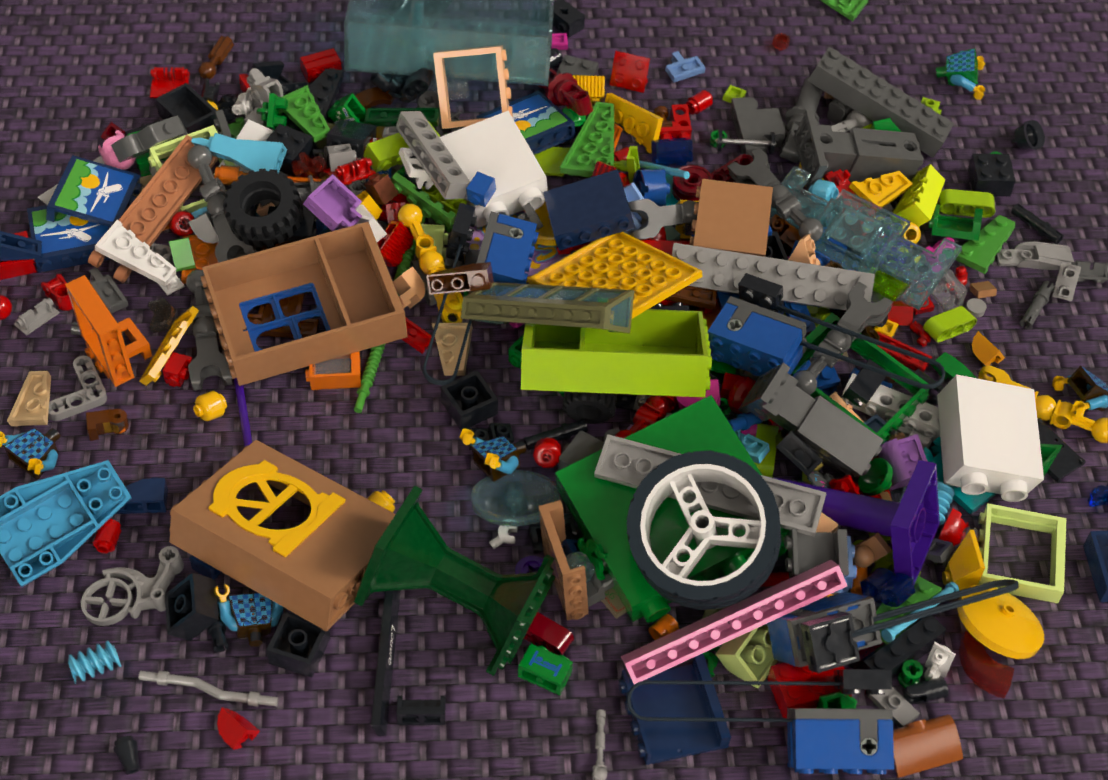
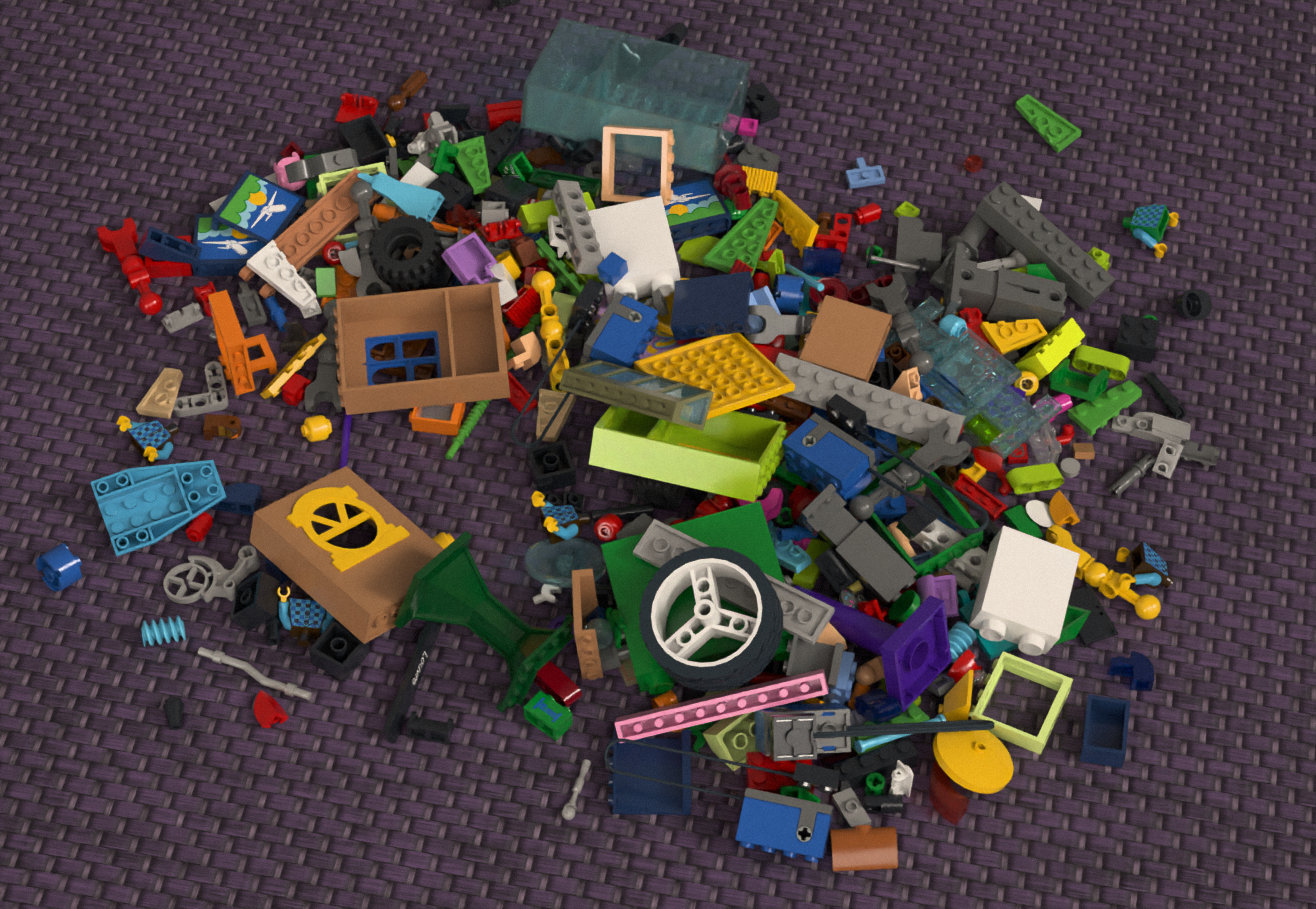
camera: 15 degrees right, 0 degrees up
reddish brown slope [426,262,494,295] -> none
red hinge [610,51,650,93] -> none
none -> blue pin [265,296,291,332]
none -> white sticker [1026,500,1056,527]

